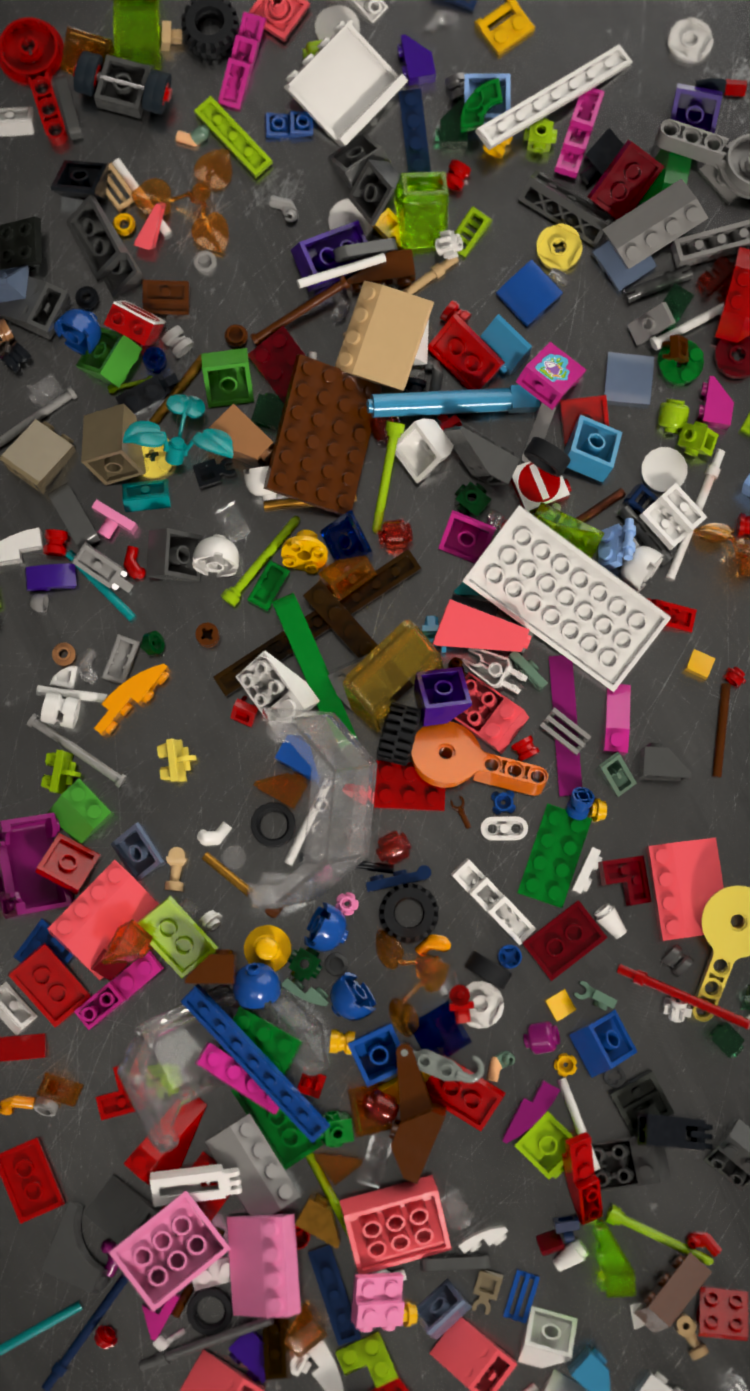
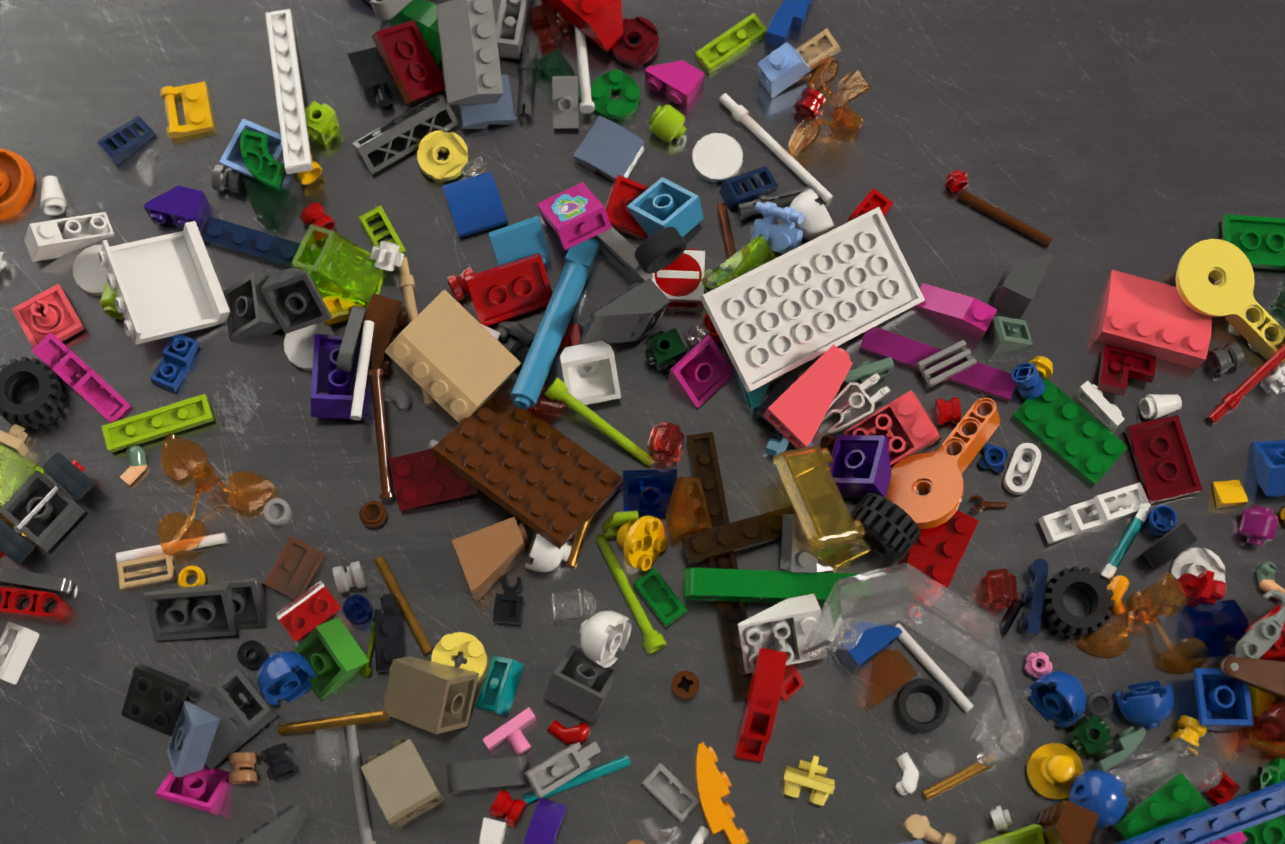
camera: 70 degrees left, 10 degrees down
black slope [51,160,109,200] -> none
teal plant [123,394,233,465] -> none
coral slope [133,202,166,250] -> none
dark green tile [140,631,165,656] -> none
bright green slope [201,348,254,408] -> none
clear green slope [251,393,284,432] -> none
light grey arm [269,196,298,222] -> none
dark pink slope [554,88,605,178] -> none
sand green plate [573,981,618,1011] -> none
white slope [639,483,707,551] -> none
reddish brown tile [662,334,689,363] -> none
lime brick [677,421,719,457] -> none
yellow slope [684,649,715,680] -> none
none -> pearl gold bar [278,709,387,735]
none -> lime arm [602,510,639,539]
none -> red slope [734,647,787,762]
none -> teal bar [1101,506,1151,581]

